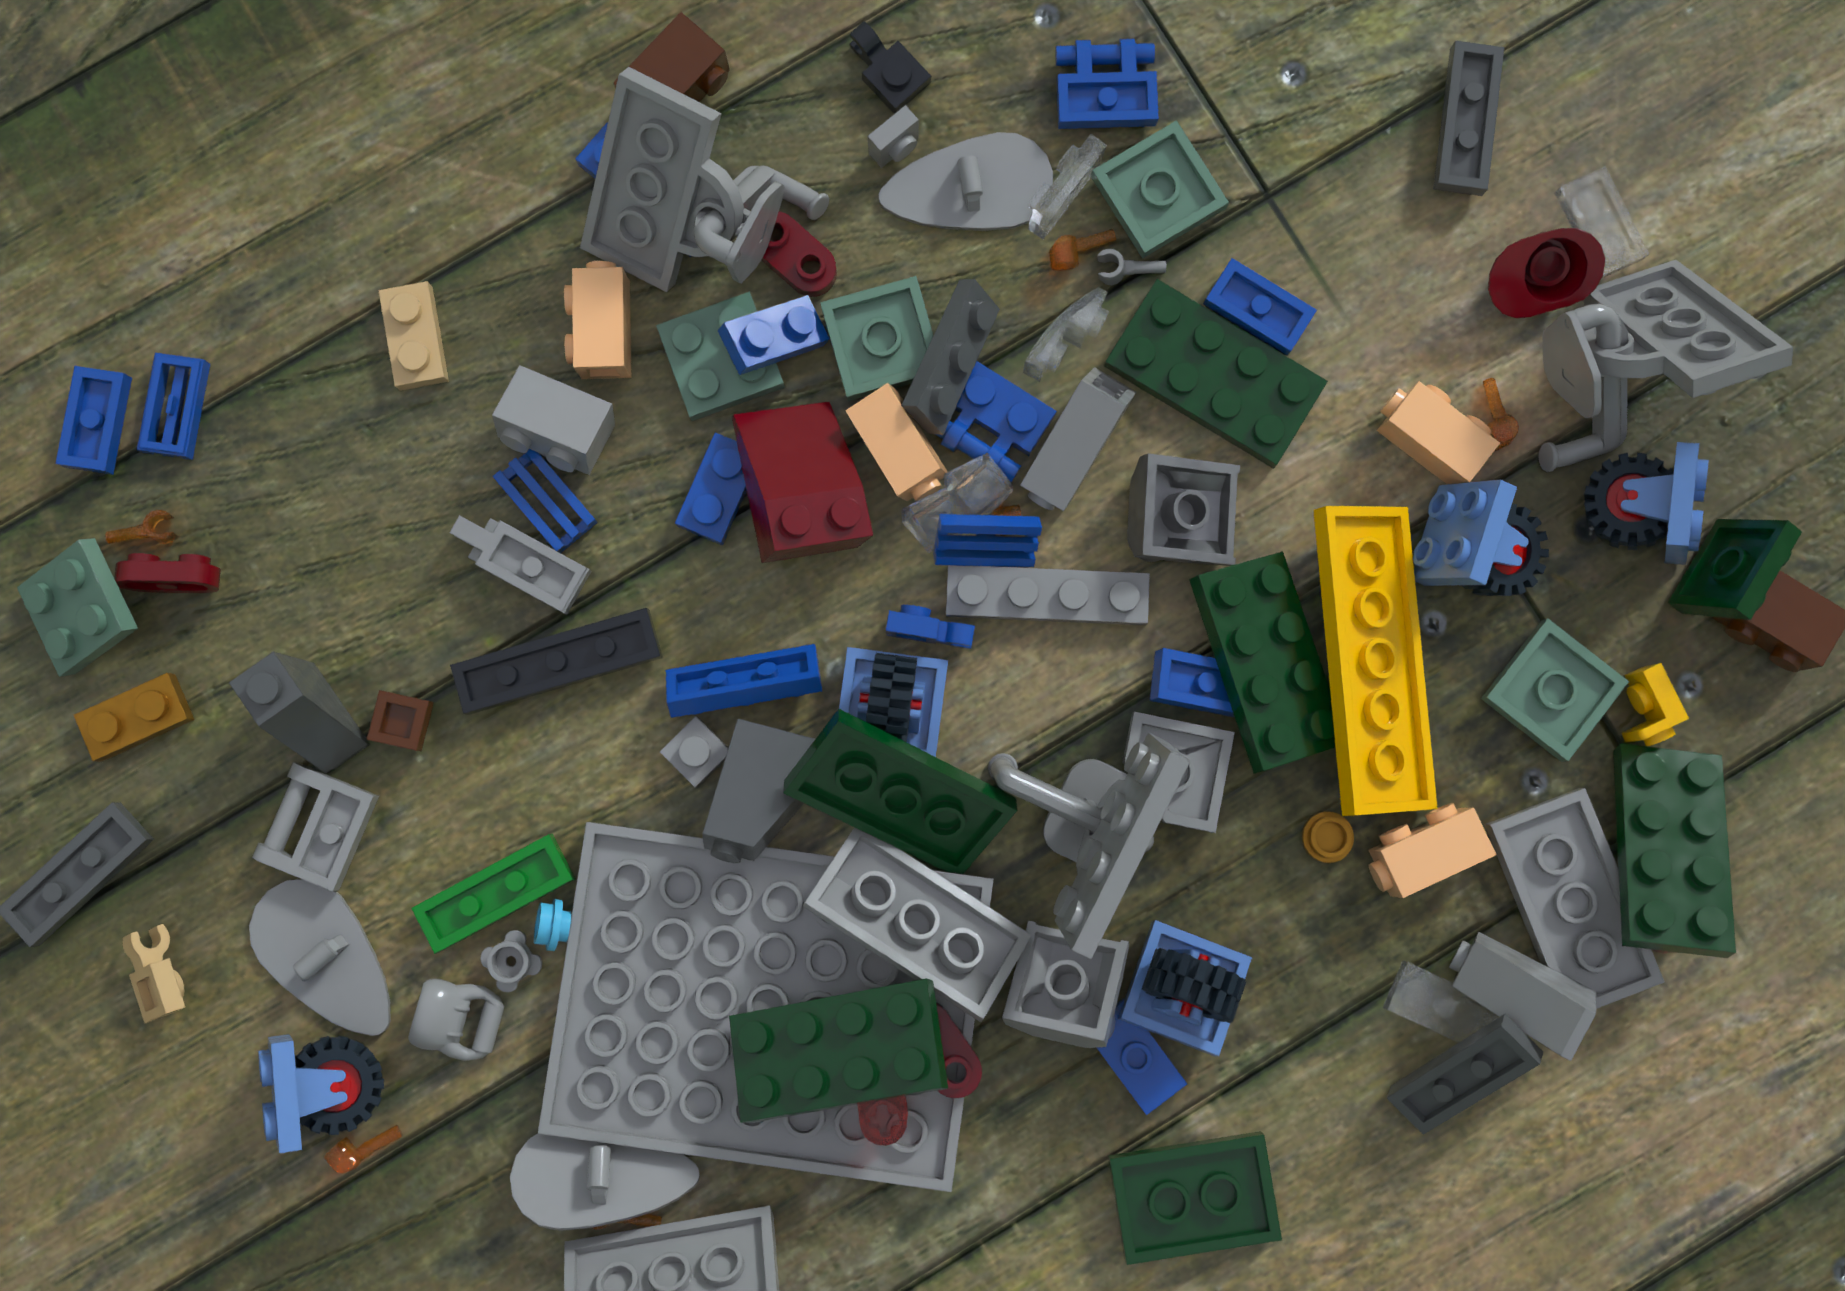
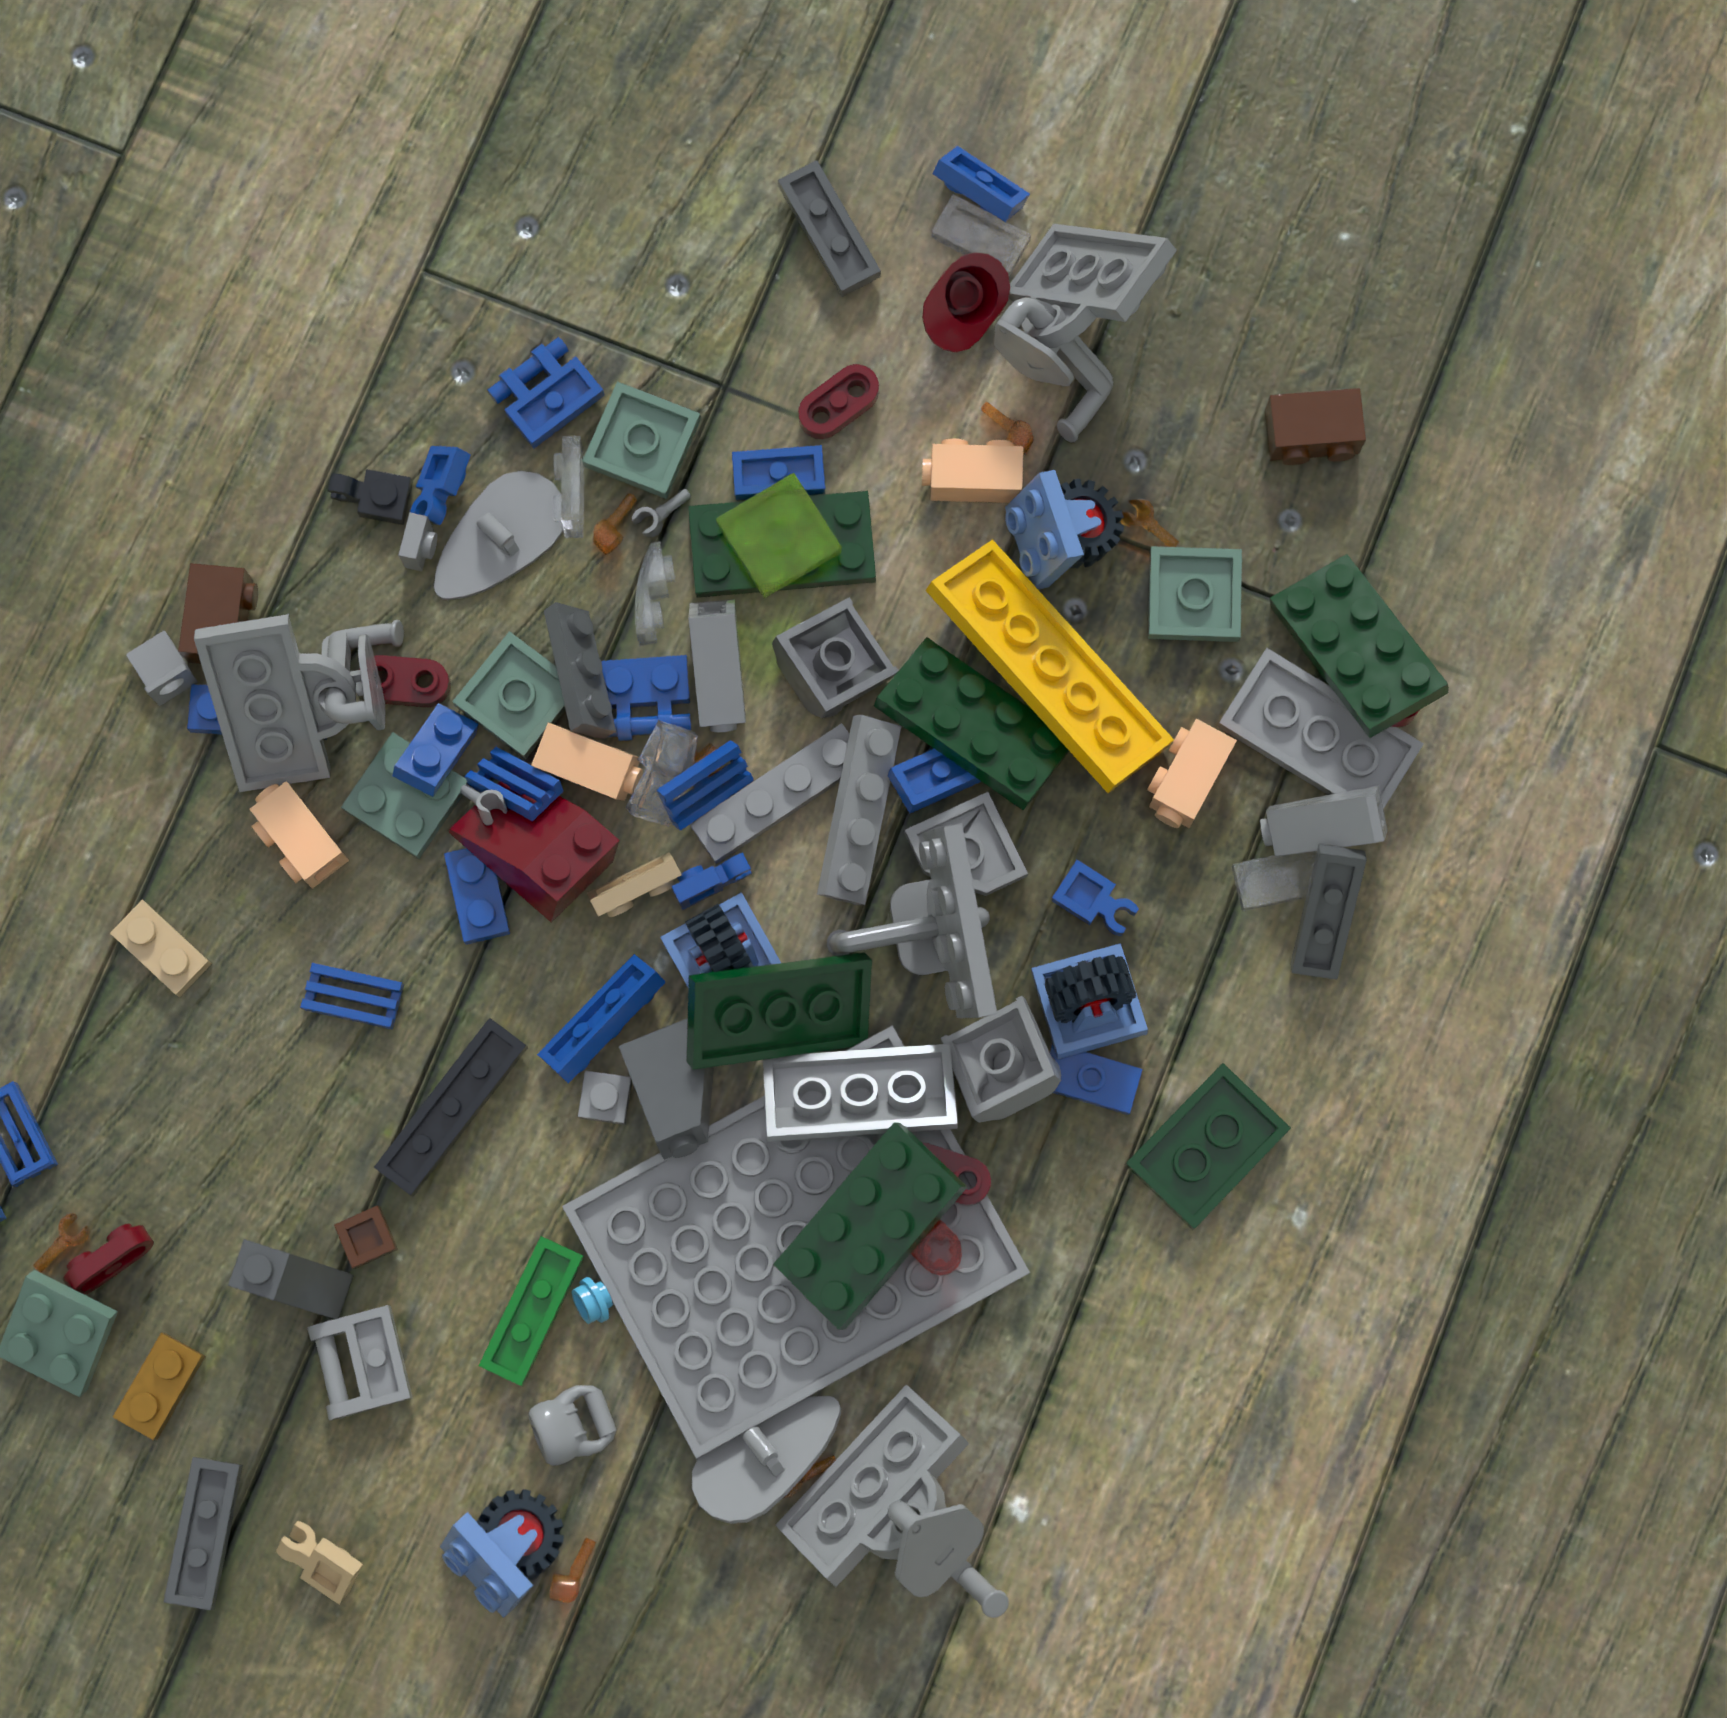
camera: 35 degrees left, 5 degrees down
light grey shield [249,879,391,1036] -> none
light grey hinge [449,515,592,615] -> none
light grey plate [480,930,542,992] -> none
light grey brick [492,365,615,475] -> none
pearl gold plate [1302,812,1354,863] -> none
plate [1584,442,1709,565] -> none
yellow bracket [1621,663,1689,747] -> none
dark green plate [1668,519,1802,620] -> none
none -> light grey bracket [126,631,198,706]
none -> blue plate [410,446,471,525]
none -> light grey hand [460,784,508,825]
none -> blue tile [465,747,564,821]
none -> tan plate [587,852,682,917]
none -> clear neon green plate [716,472,842,599]
none -> dark red plate [798,364,879,439]
none -> light grey plate [817,715,901,905]
none -> blue plate [932,146,1030,222]
none -> blue plate [1051,860,1139,936]
none -> clear orange hand [1120,499,1179,547]

